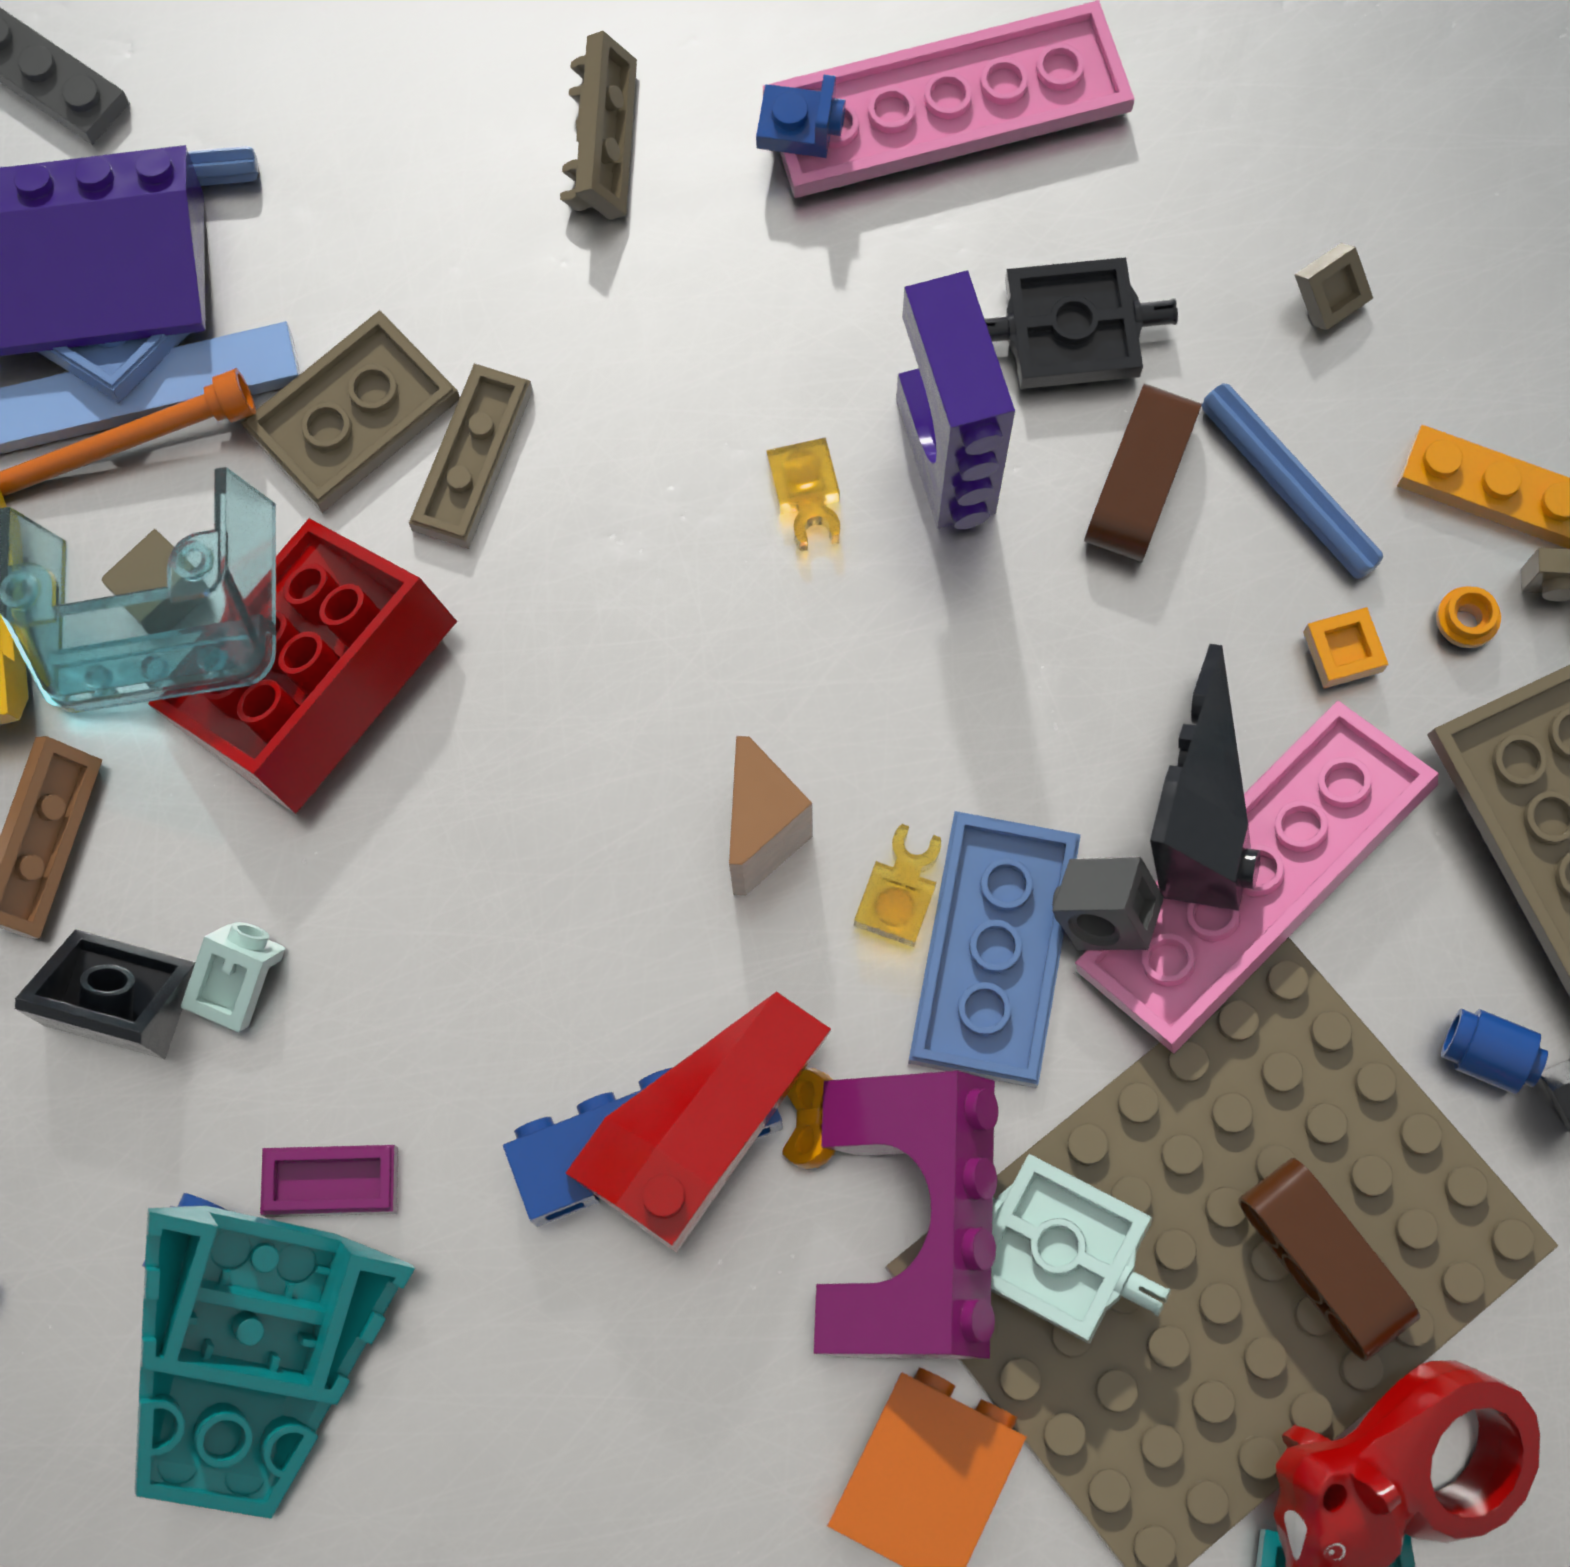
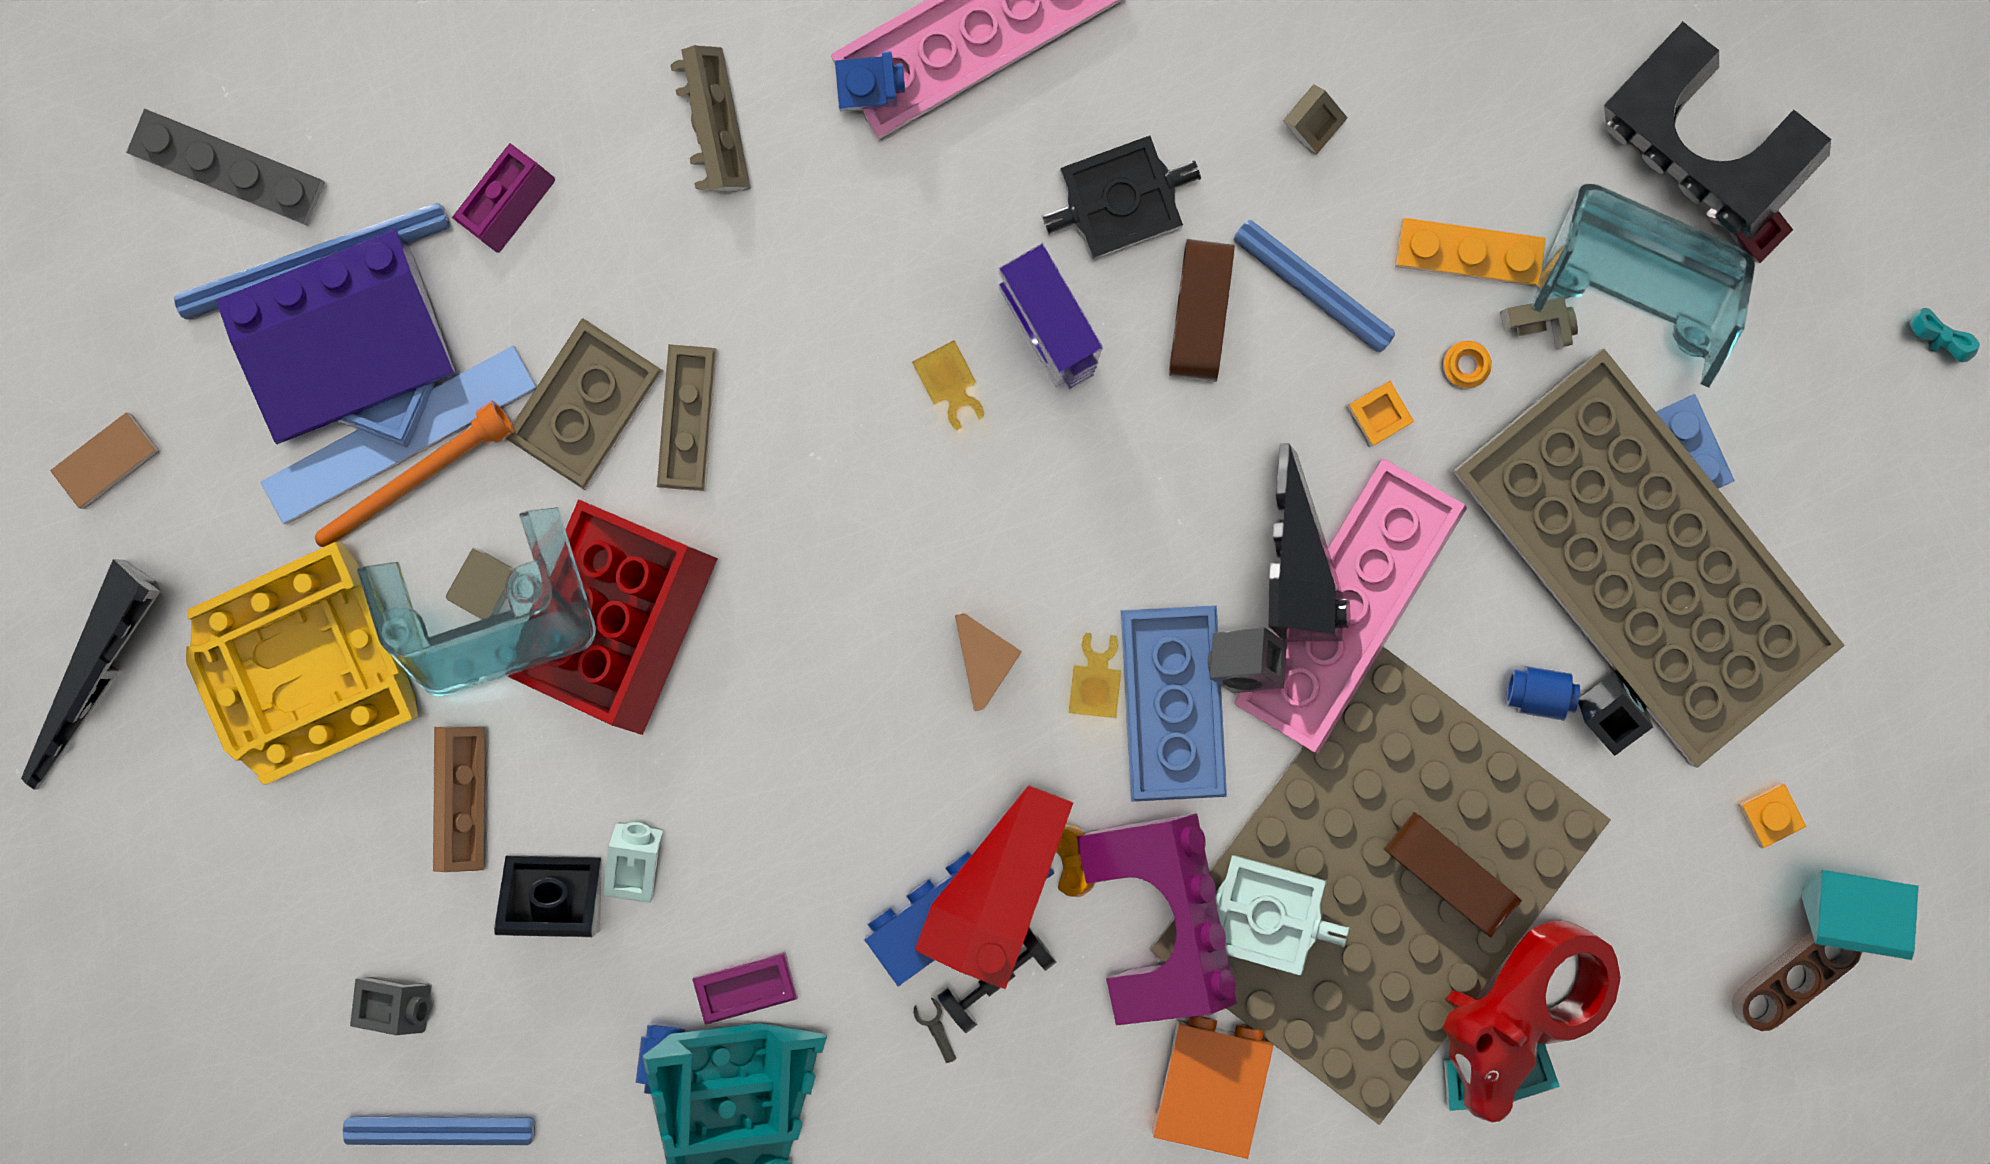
camera: 15 degrees left, 15 degrees up
none -> magenta slope [452,143,555,252]
none -> clear smoke hand [913,998,957,1064]
none -> black wheel [937,926,1057,1034]

